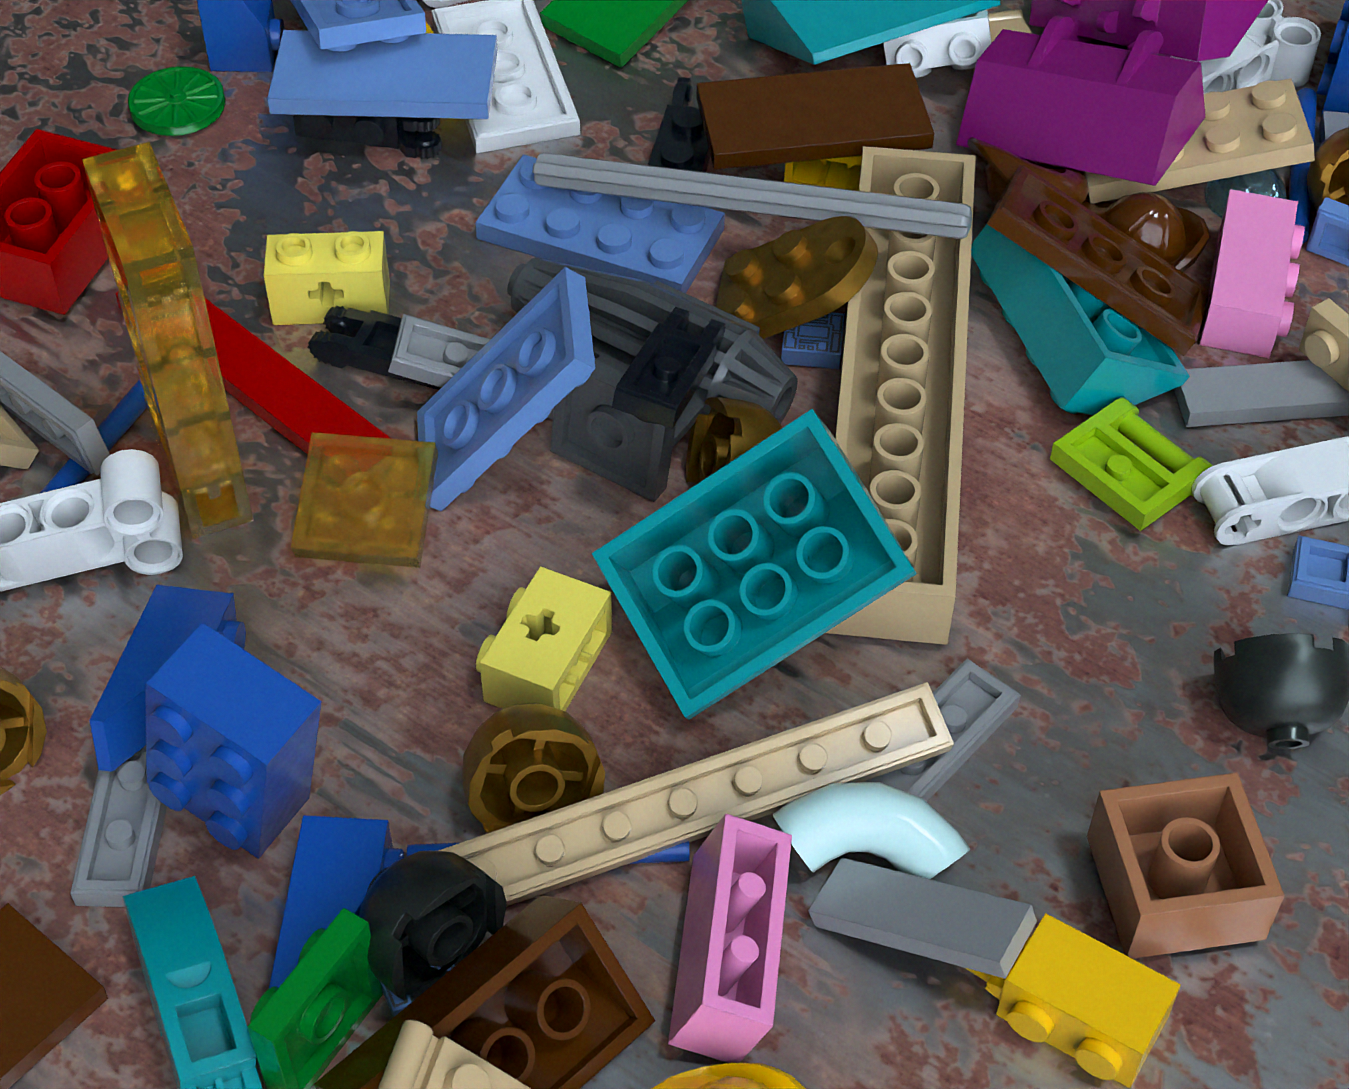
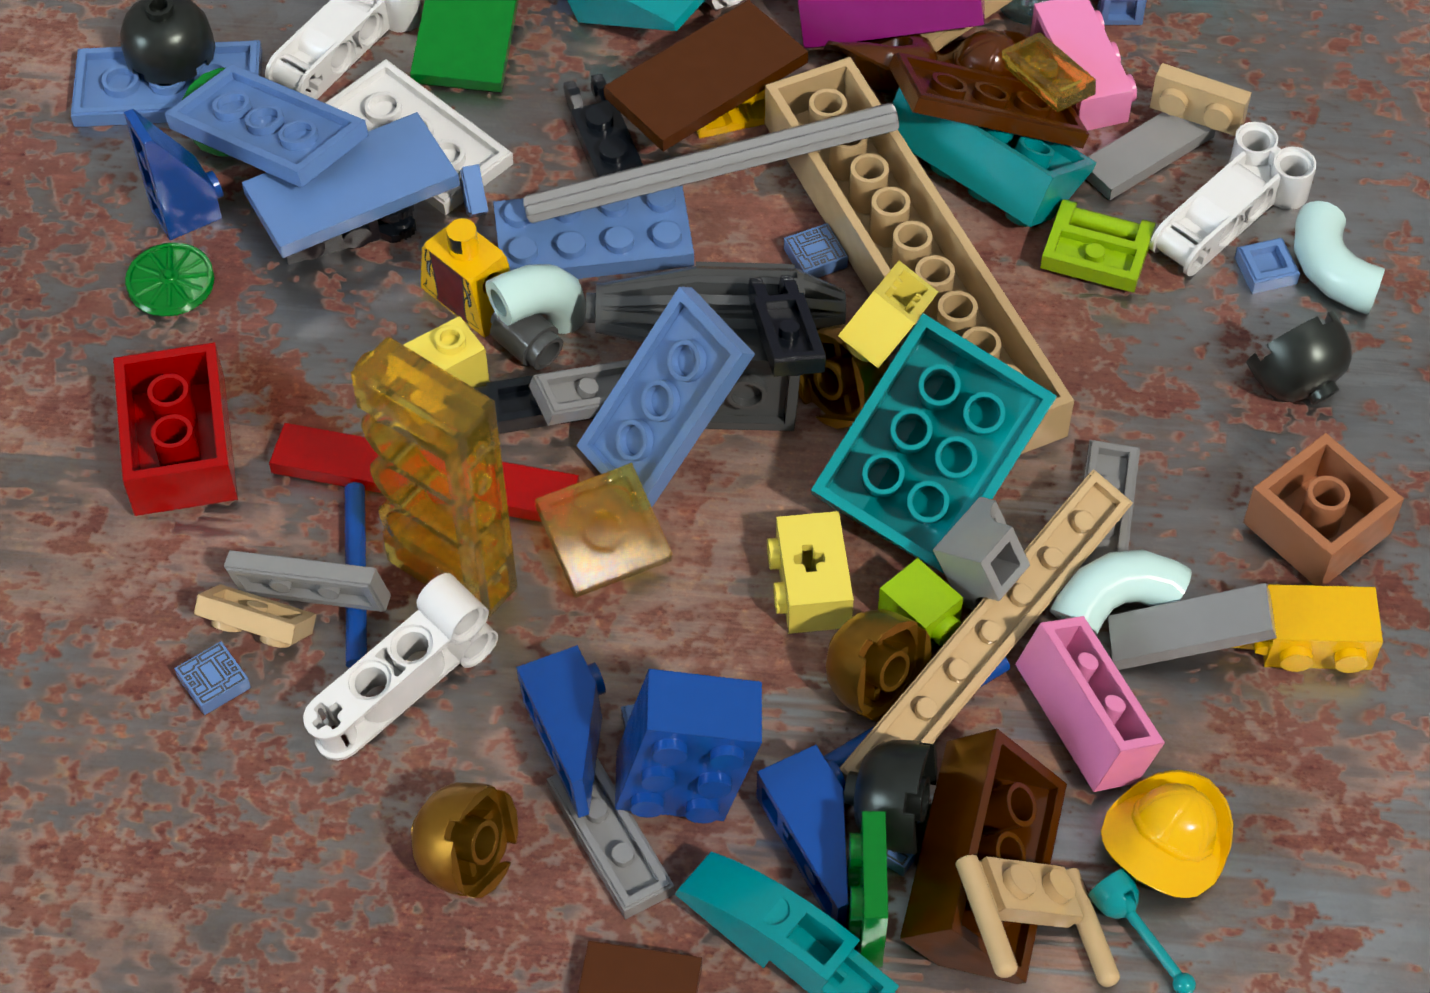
camera: 30 degrees left, 5 degrees up
pearl gold plate [716,216,878,339] -> none
none -> yellow torso [421,218,510,338]
none -> medium blue tile [458,164,489,218]
none -> light aqua cylinder [485,264,586,334]
none -> dark grey brick [490,311,563,370]
none -> light yellow brick [838,260,938,368]
none -> lime brick [878,558,963,649]
none -> light grey brick [933,497,1030,610]
none -> clear yellow plate [1002,32,1096,113]

